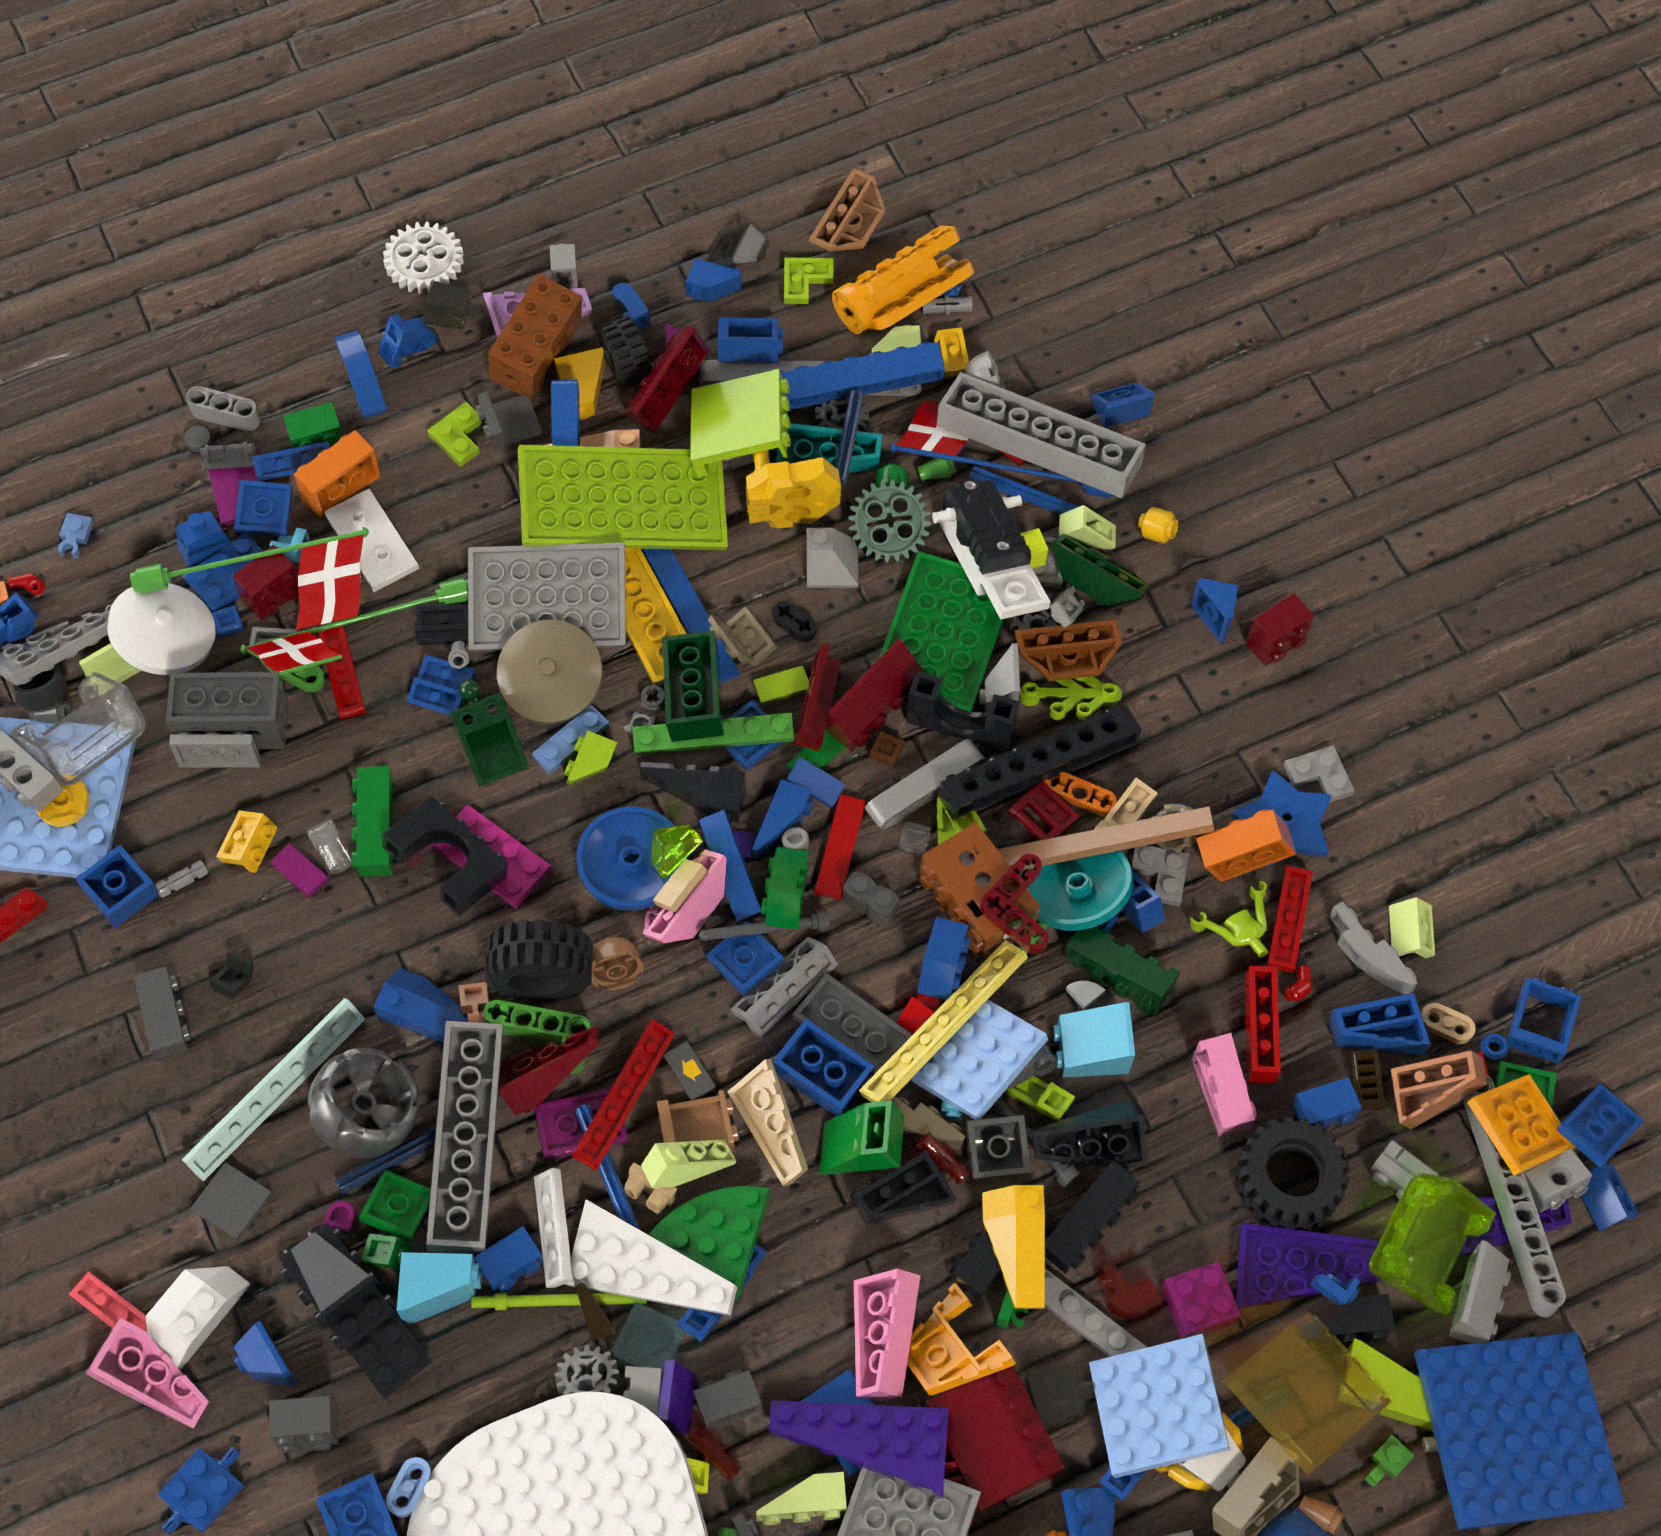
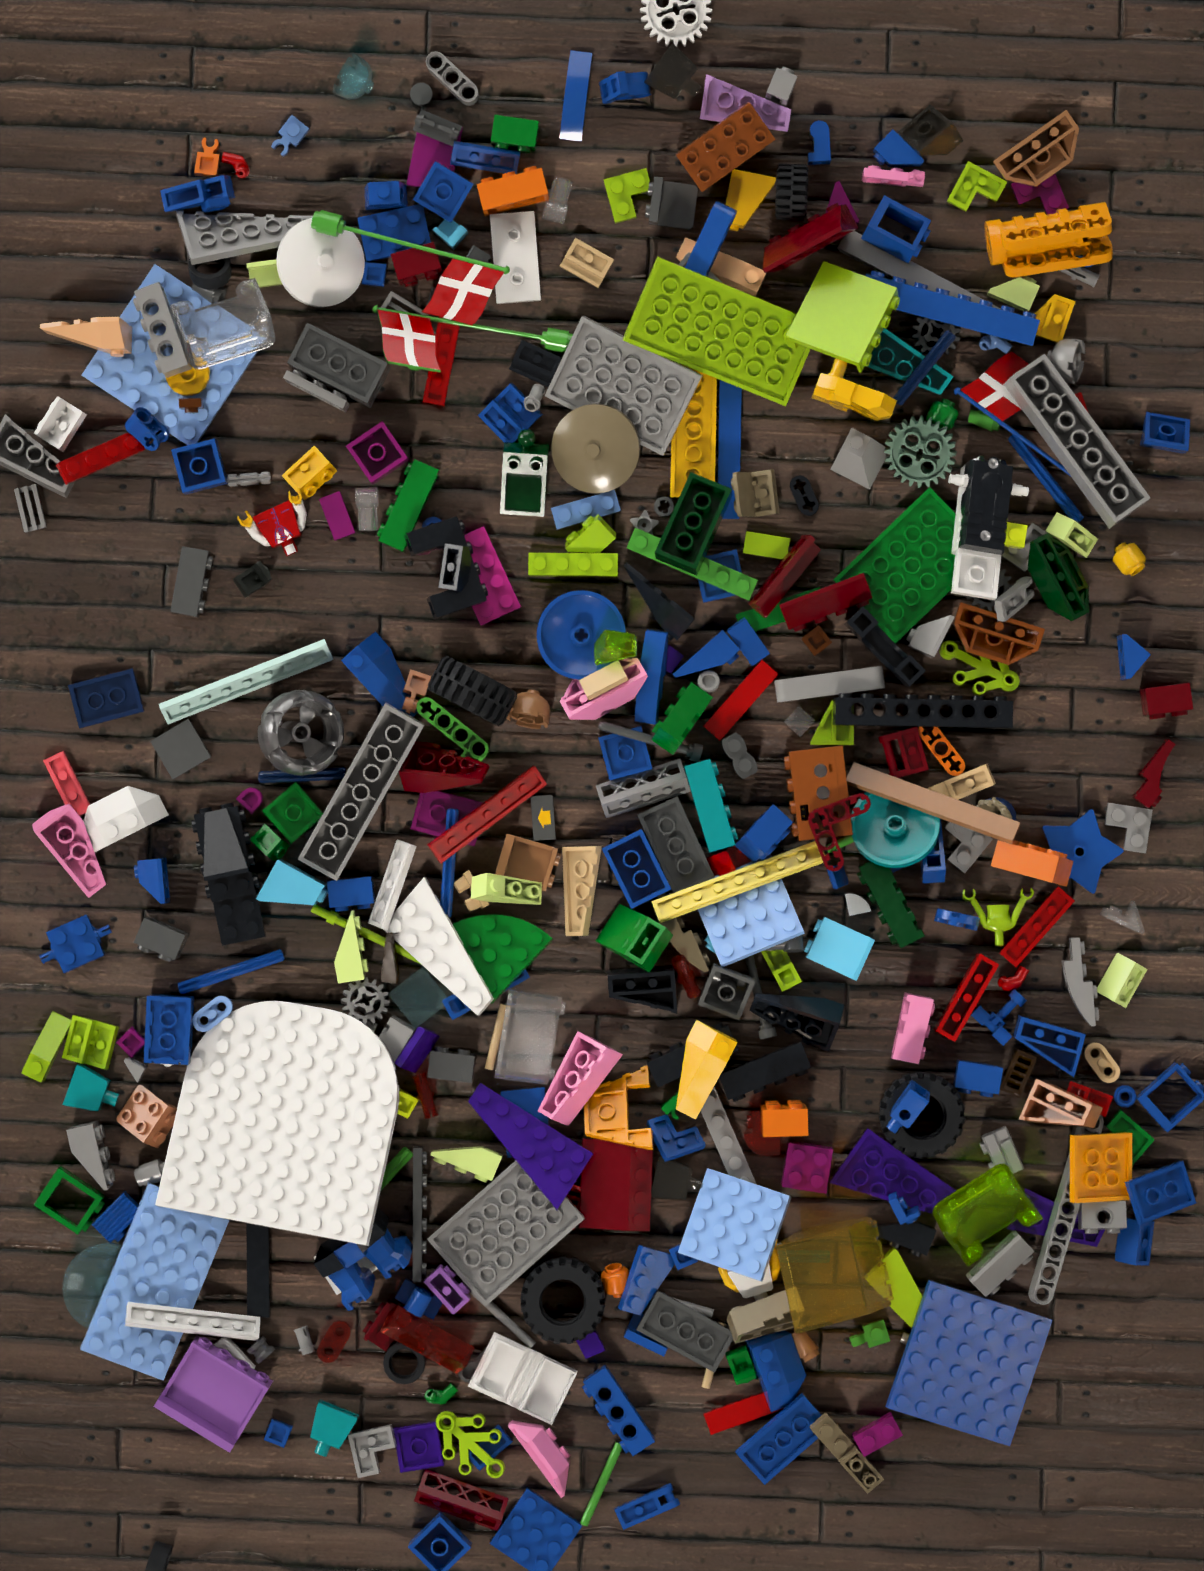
camera: 25 degrees right, 25 degrees up
none -> dark blue plate [68,668,145,728]
none -> blue piece [125,407,169,451]
none -> blue axle [178,949,285,994]
none -> reddish brown plate [179,398,204,413]
none -> torso [237,488,307,556]
none -> clear light blue cylinder [333,53,374,100]
none -> yellowish green slope [334,910,369,983]
none -> magenta brick [346,421,409,485]
none -> black slope [438,543,472,591]
none -> tan bar [485,1003,509,1070]
none -> clear windscreen [495,988,566,1085]
none -> lime brick [528,553,618,577]
none -> clear piece [542,177,573,225]
none -> tan plate [560,238,614,288]
none -> blue plate [646,1114,706,1162]
none -> teal brick [684,759,738,853]
none -> orange brick [760,1100,808,1137]
none -> blue slope [826,865,849,889]
none -> bright pink hinge [862,165,925,187]
none -> blue torso [886,1080,930,1134]
none -> blue plate [934,908,980,931]
none -> blue bar [971,989,1027,1046]
none -> medium blue arm [979,335,1013,354]
none -> magenta plate [1010,174,1069,215]
none -> clear slope [1100,900,1145,935]
none -> dark red slope [1132,739,1176,808]

